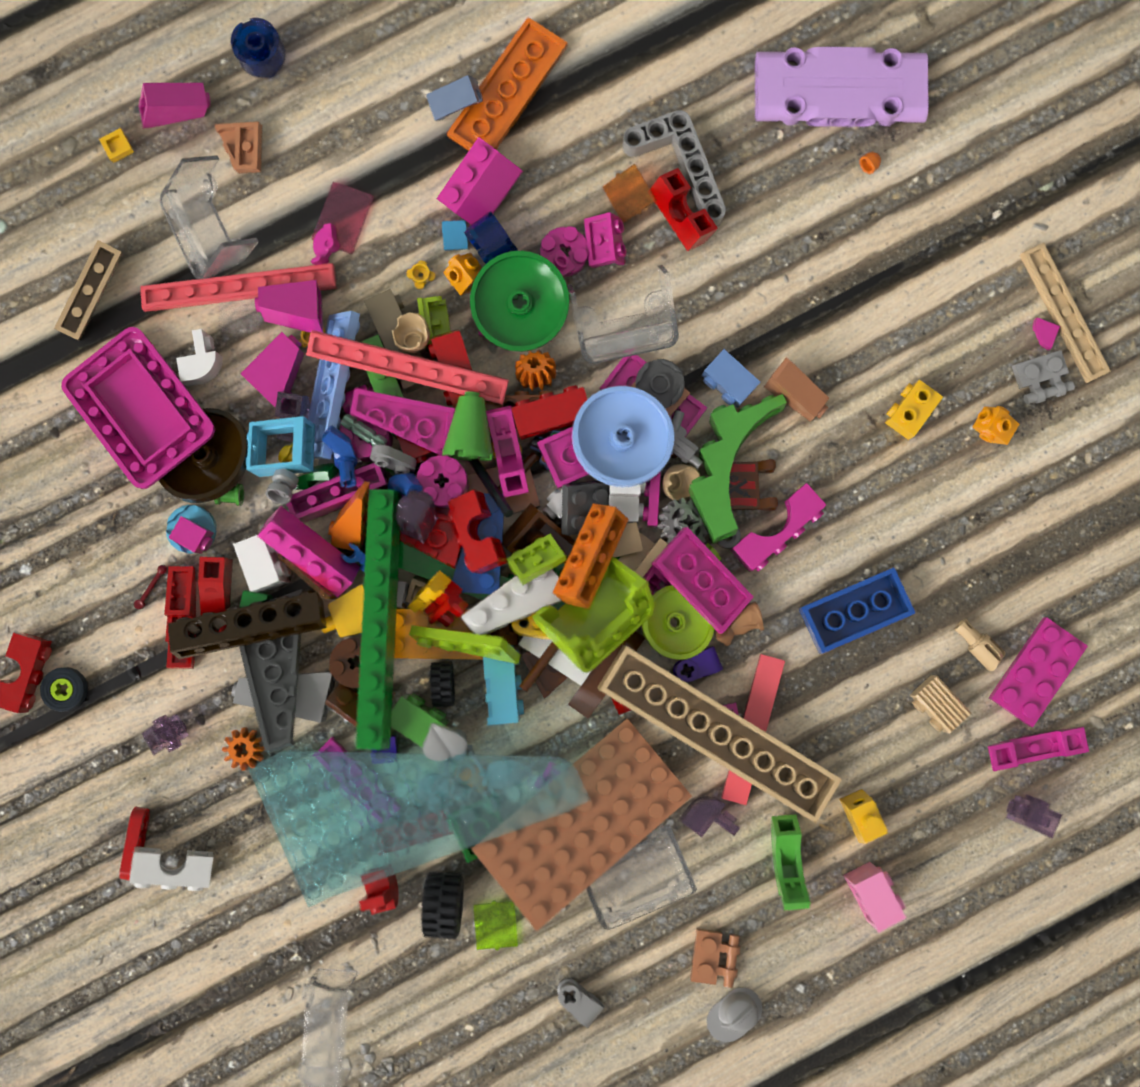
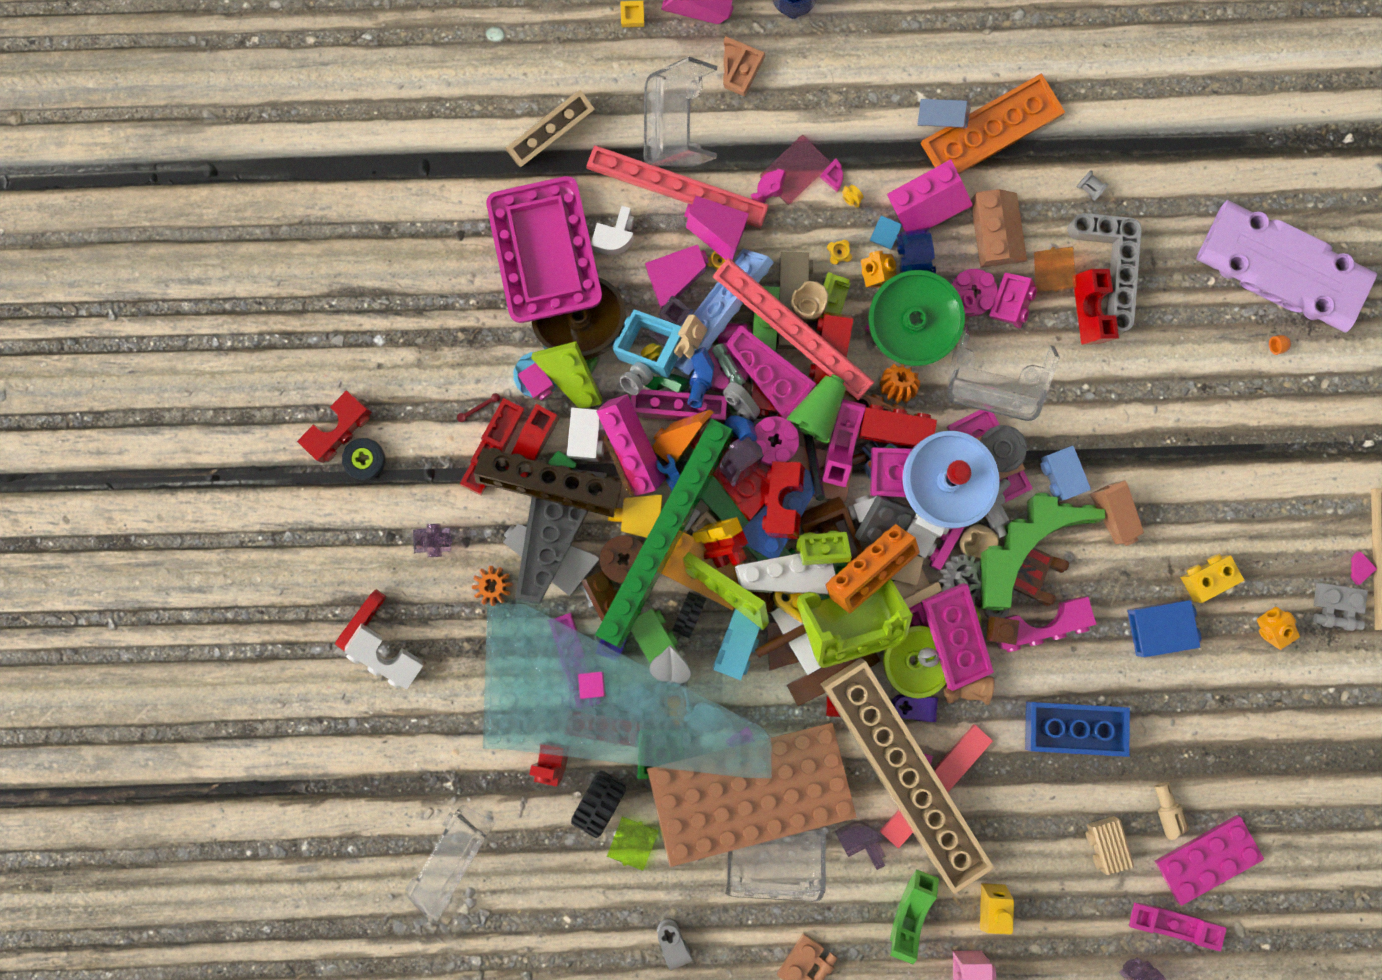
camera: 25 degrees right, 0 degrees up
none -> lime wing [531,342,603,409]
none -> dark pink tile [578,672,606,699]
none -> tan plate [674,315,708,359]
none -> dark pink tile [820,158,843,192]
none -> yellow plate [842,184,864,208]
none -> light grey hinge [918,647,940,667]
none -> red plate [947,460,971,485]
none -> nougat slope [971,189,1027,268]
none -> reddish brown brick [986,616,1019,645]
none -> light grey bush [1076,170,1109,201]
none -> blue brick [1127,600,1202,658]

